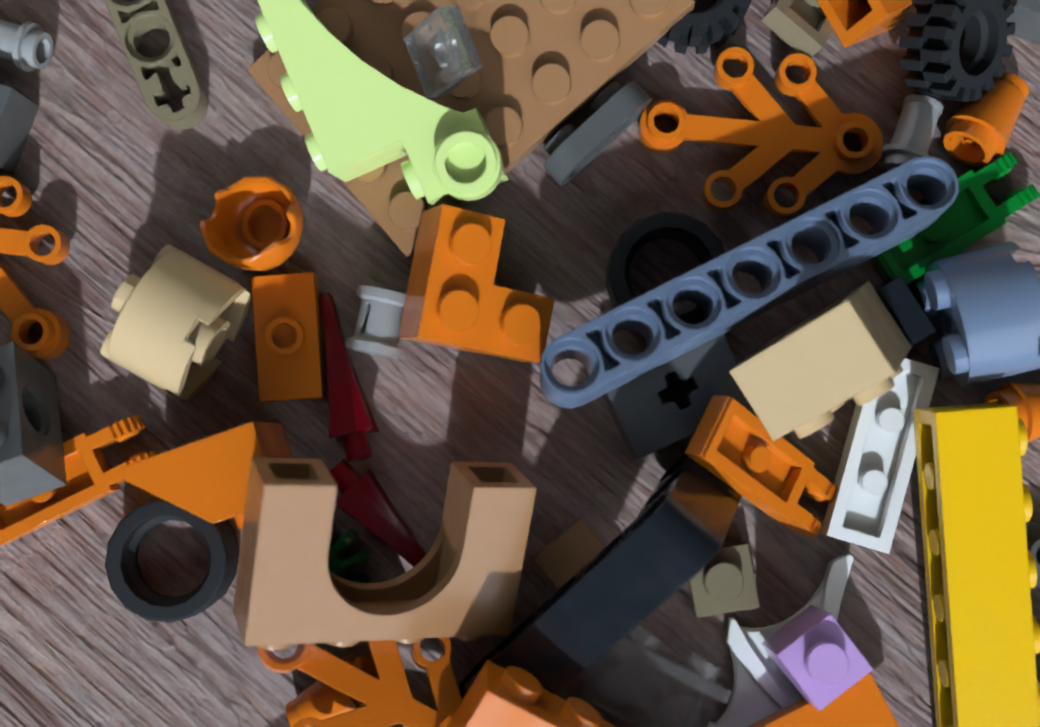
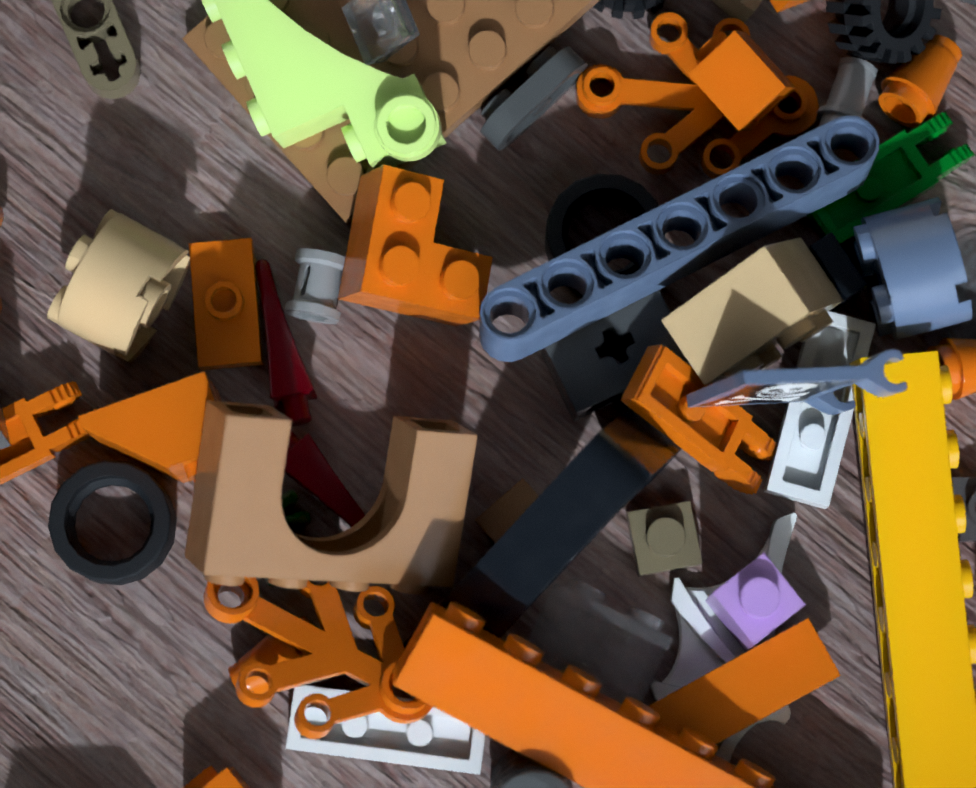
camera: 10 degrees left, 5 degrees down
orange hair [200,176,305,271] -> none
none -> sand blue flag [686,349,907,415]
none -> orange brick [688,30,796,131]

